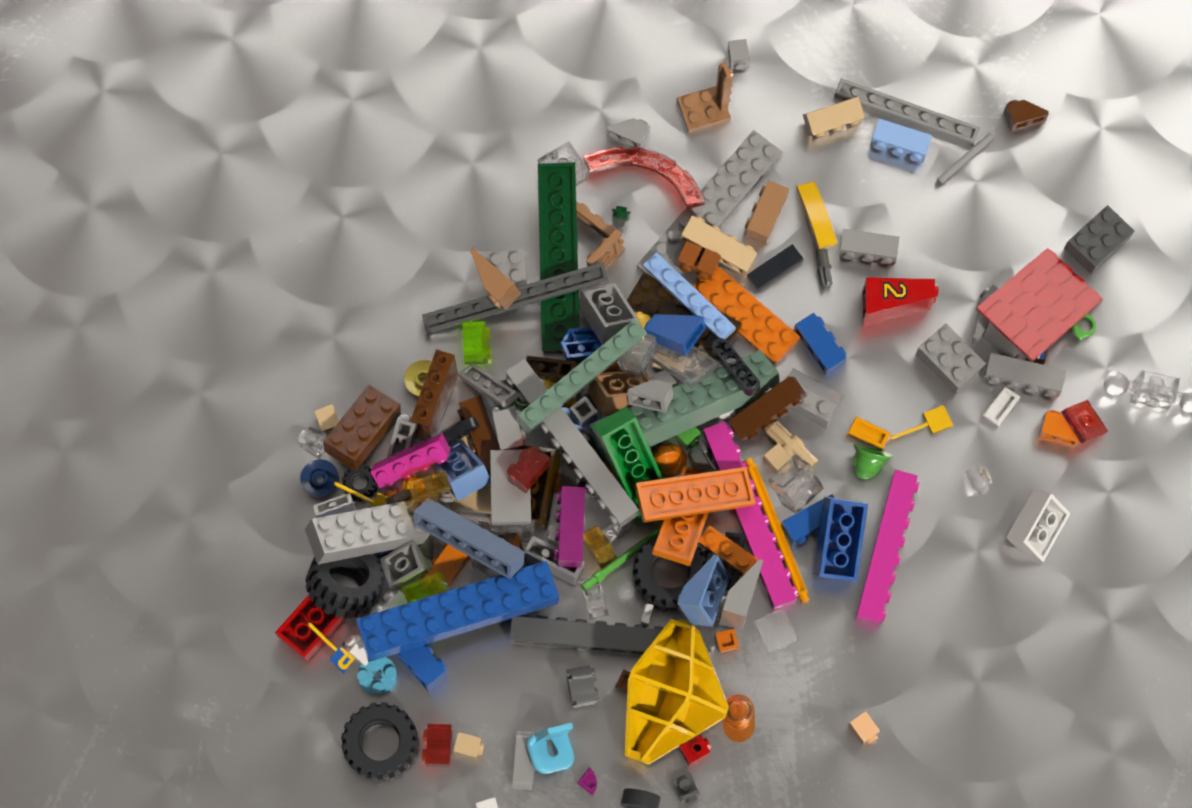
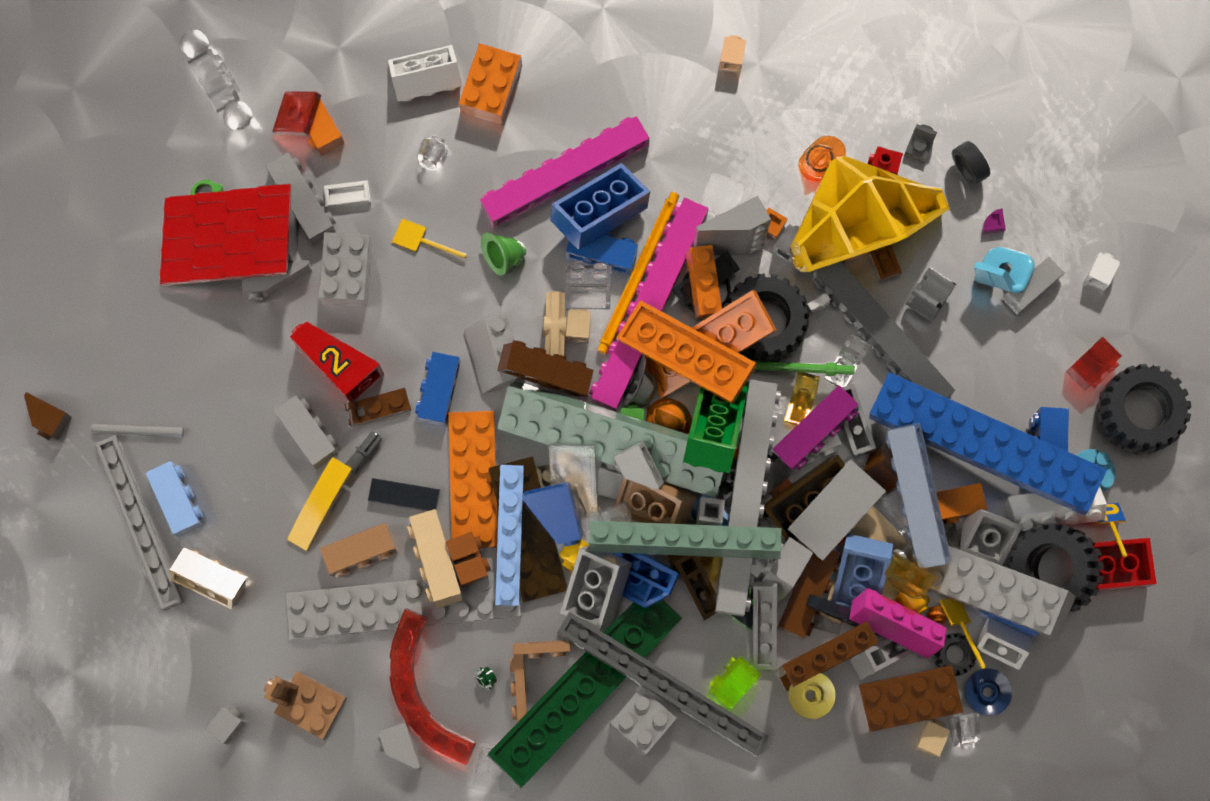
camera: 135 degrees left, 5 degrees up
clear smoke tile [385,489,412,504] -> none
clear neon green brick [402,572,450,603] -> none
tan brick [453,732,485,760] -> none
medium nougat slope [470,247,521,310] -> none
clear red brick [507,445,550,493] -> none
medium blue slope [678,555,731,627] -> none
black beam [712,339,760,396] -> none
light orange tile [847,416,891,451] -> none
dark grey brick [1064,205,1135,274] -> none
none -> reddish brown plate [344,388,412,427]
none -> orange brick [459,43,522,125]

